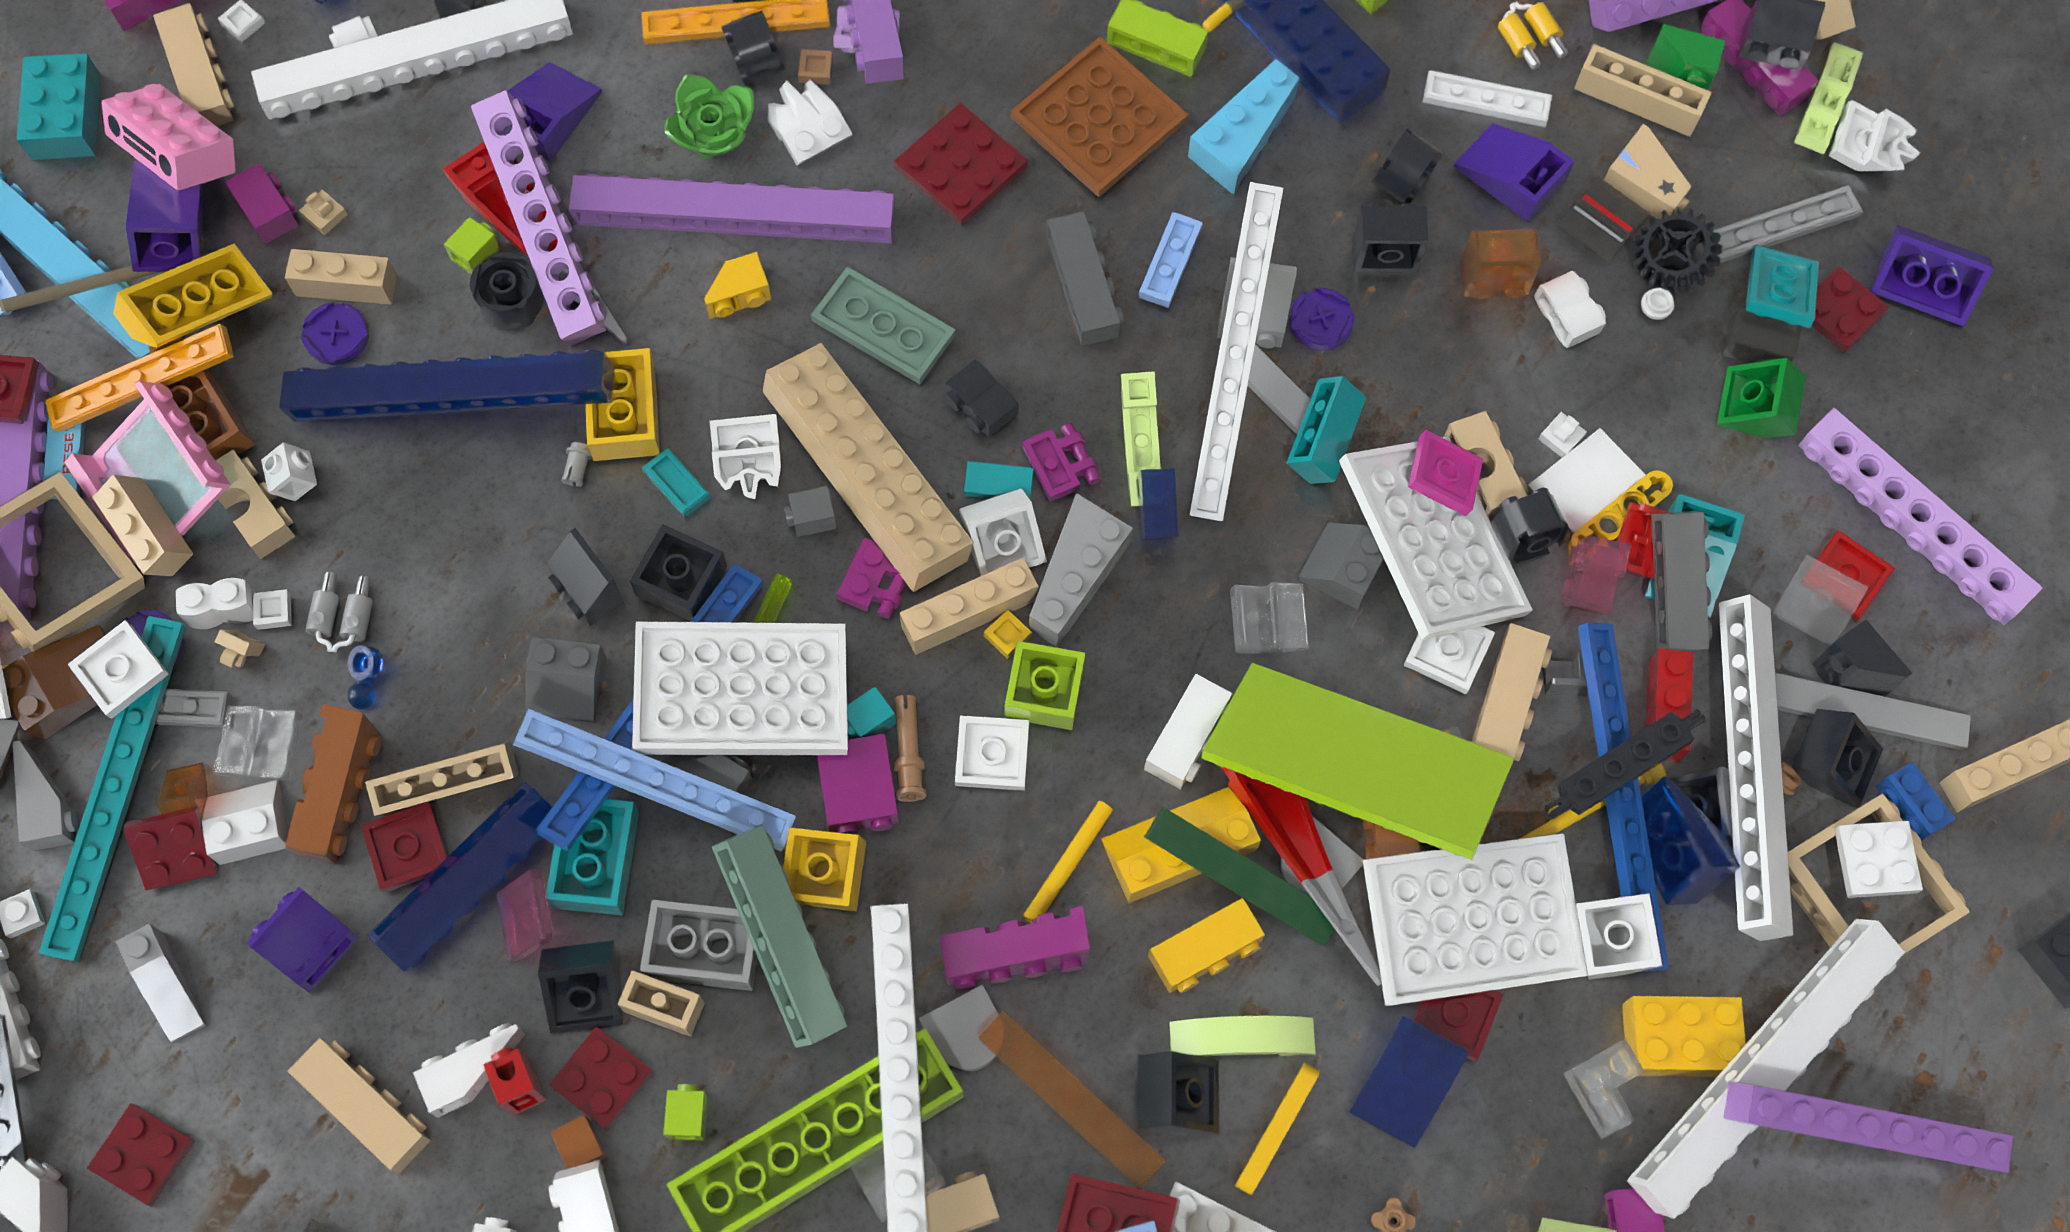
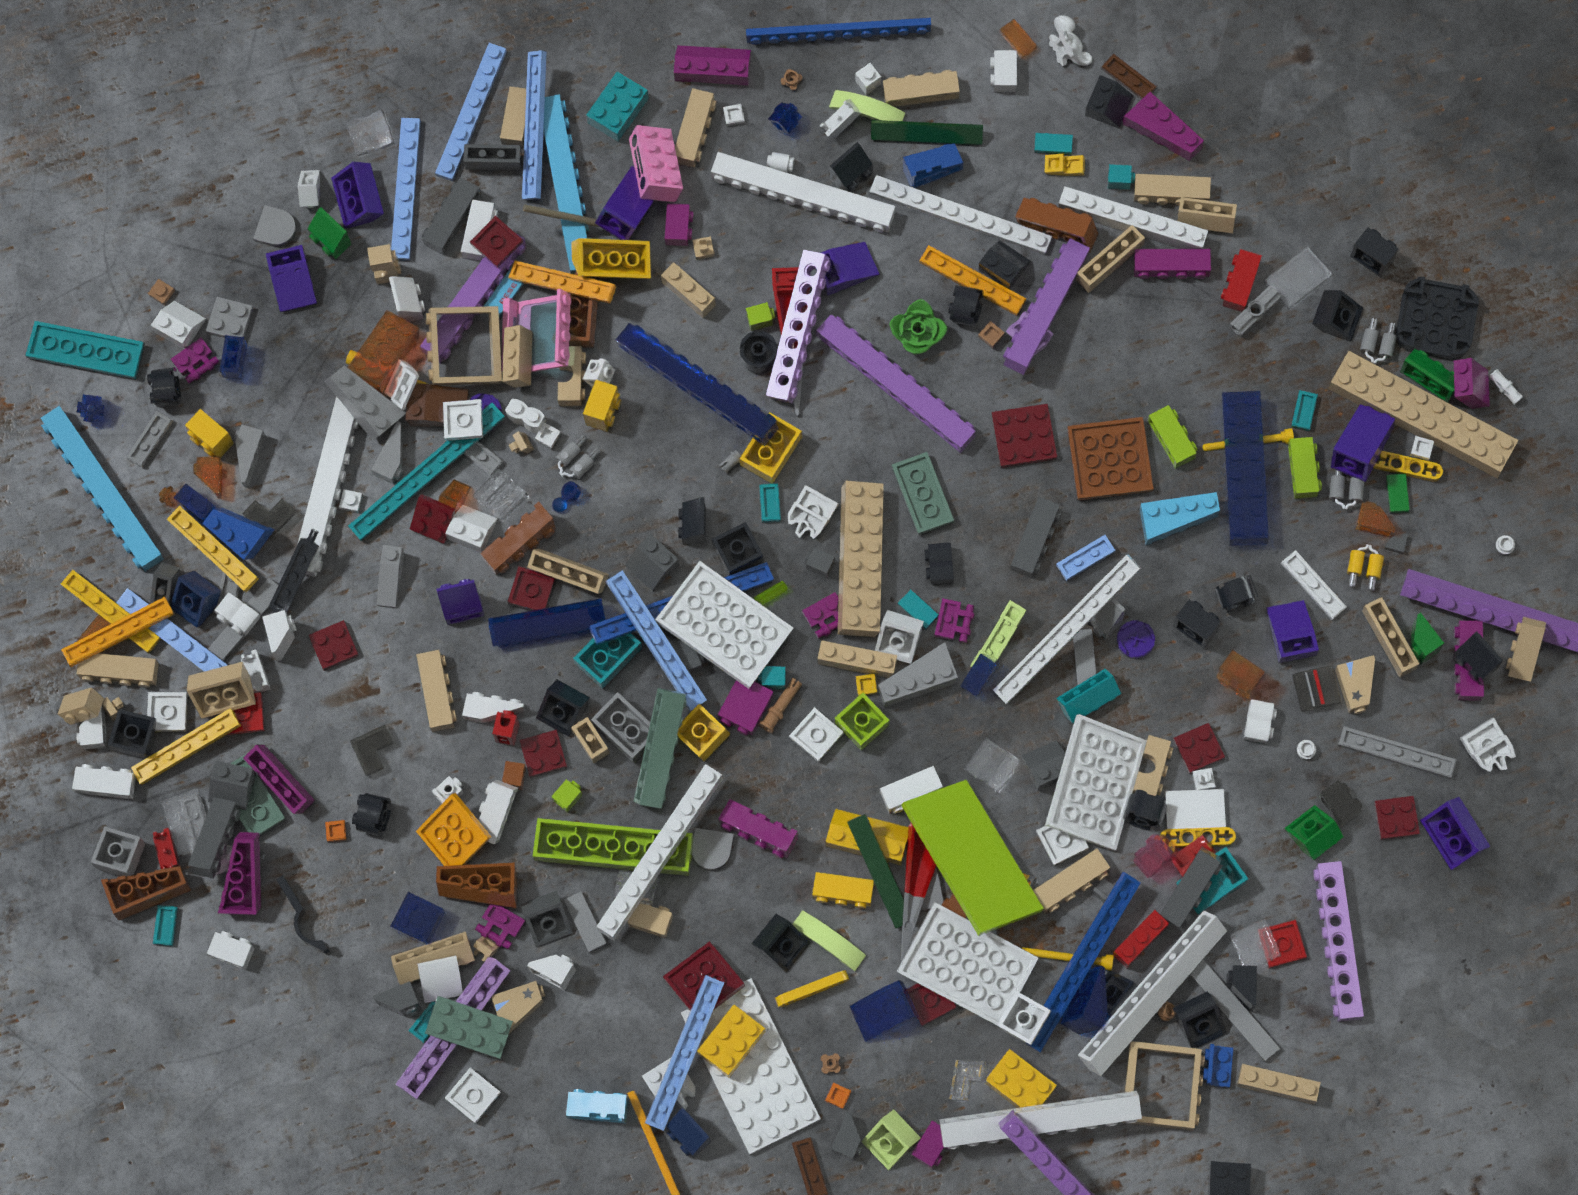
camera: 45 degrees right, 5 degrees up
dark purple tile [301,303,369,366] -> none
clear pink tile [496,870,554,961] -> none
yellow slope [704,252,771,319] -> none
white plate [768,80,852,166] -> none
clear orange tile [978,1011,1165,1189] -> none
yellow piece [1022,801,1113,924] -> none
dark pink plate [1408,430,1483,516] -> none
black plate [1544,709,1706,819] -> none
black gear [1632,207,1722,294] -> none
teal plate [1746,245,1819,328] -> none
yellowish green slope [1794,42,1863,154] -> none
white plate [1834,821,1923,898] -> none
none -> yellow brick [583,380,621,432]
none -> dark red plate [1173,722,1225,774]

